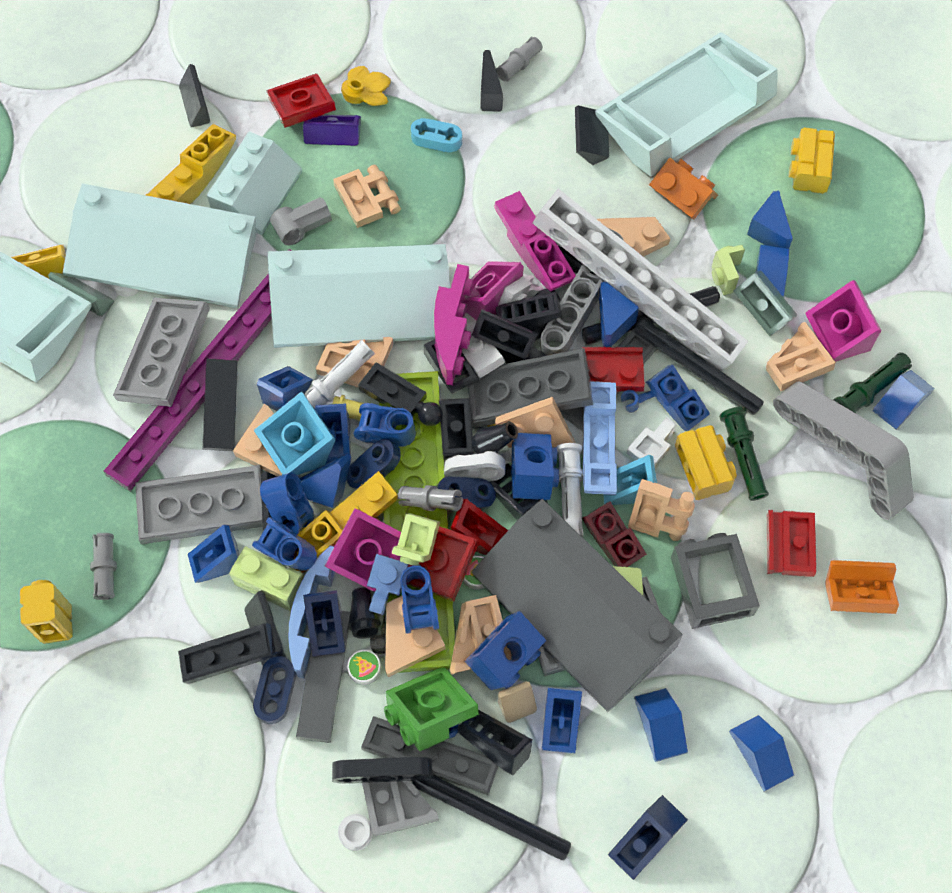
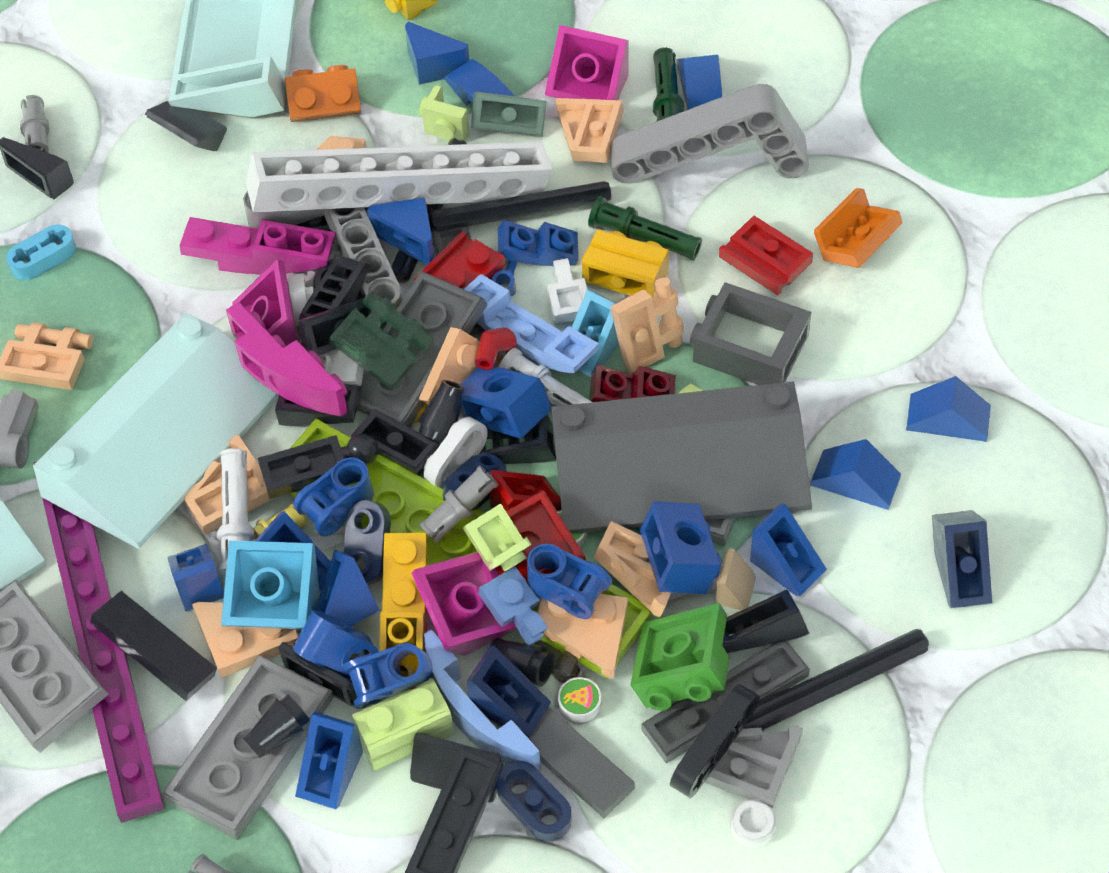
camera: 50 degrees left, 10 degrees down
none -> black cone [243,694,310,758]
none -> clear green plate [329,291,434,390]
none -> red arm [475,327,517,370]

